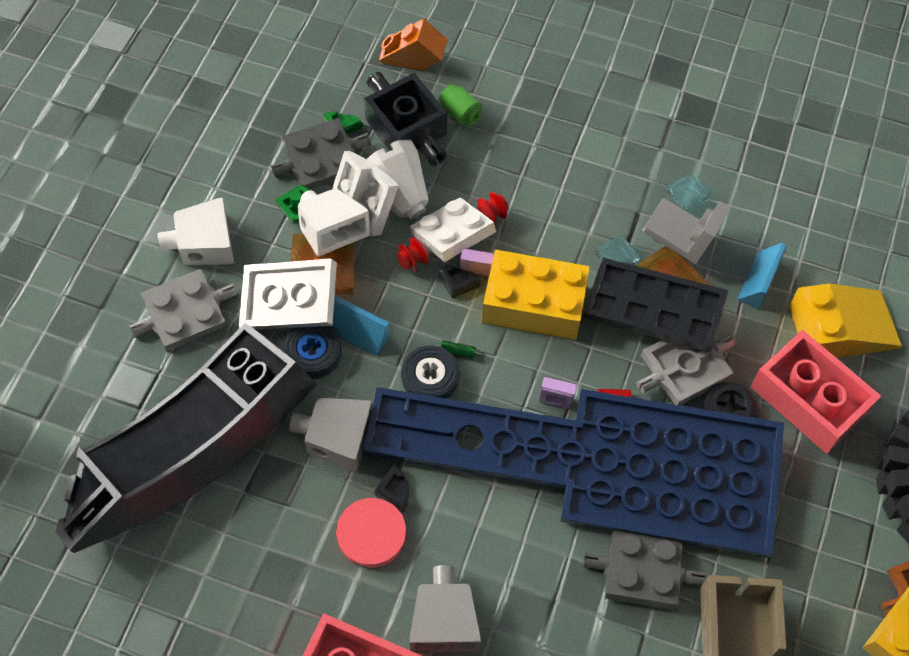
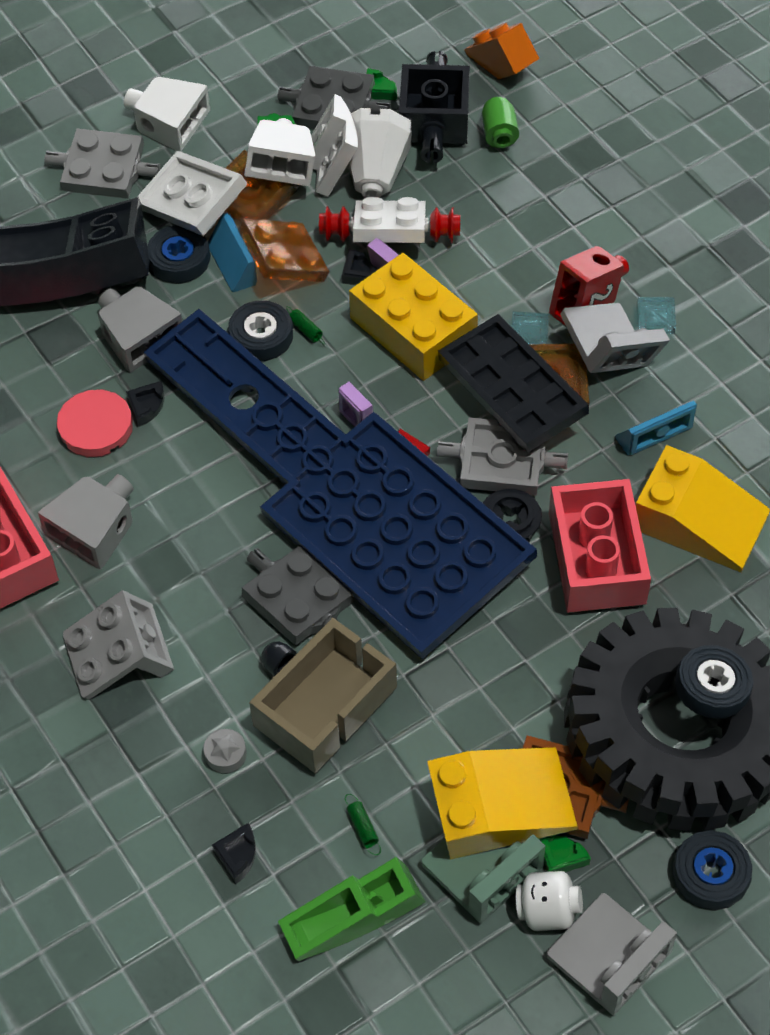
camera: 40 degrees right, 5 degrees down
none -> clear orange plate [238,218,330,282]
none -> black hinge [262,641,297,676]
none -> red torso [548,246,629,326]

